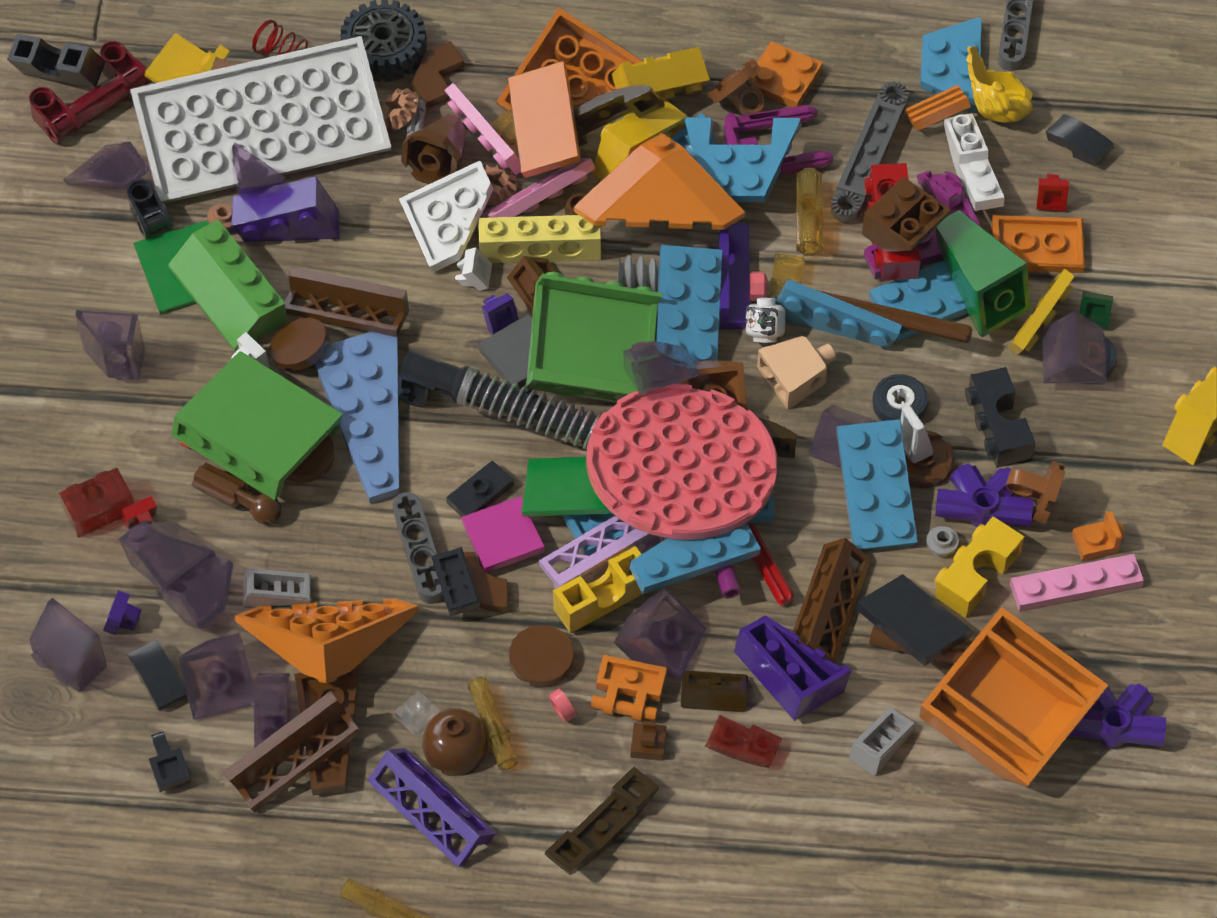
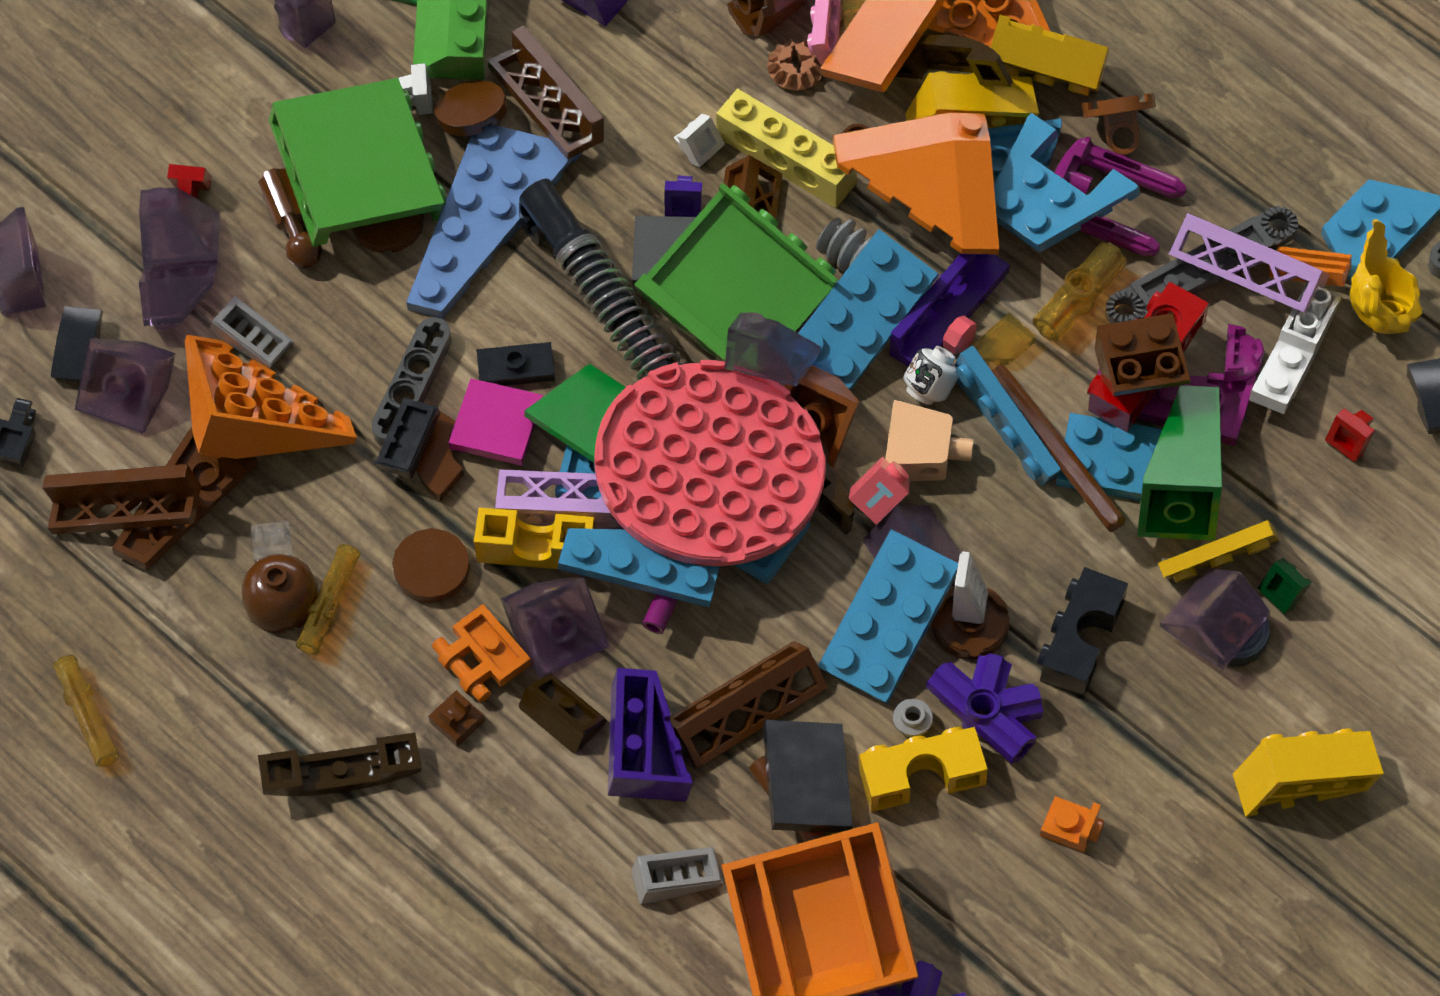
camera: 40 degrees right, 5 degrees up
clear red brick [59,468,134,538] -> none
dark purple tile [103,590,142,635] -> none
slope [253,673,291,747] -> none
dark purple fence [367,748,496,867] -> none
white plate [399,161,493,273] -> none
bright pink plate [482,158,595,218] -> none
coral tile [548,688,577,722] -> none
clear red slope [704,715,782,768] -> none
red axle [748,524,794,607] -> none
orange plate [751,41,823,107] -> none
black bush [872,374,928,421] -> none
orange tile [992,215,1085,273] -> none
dark orange tile [1005,461,1066,525] -> none
bright pink plate [1010,554,1144,612] -> none
none -> coral brick [849,457,910,525]
none -> lavender fence [1169,213,1330,313]

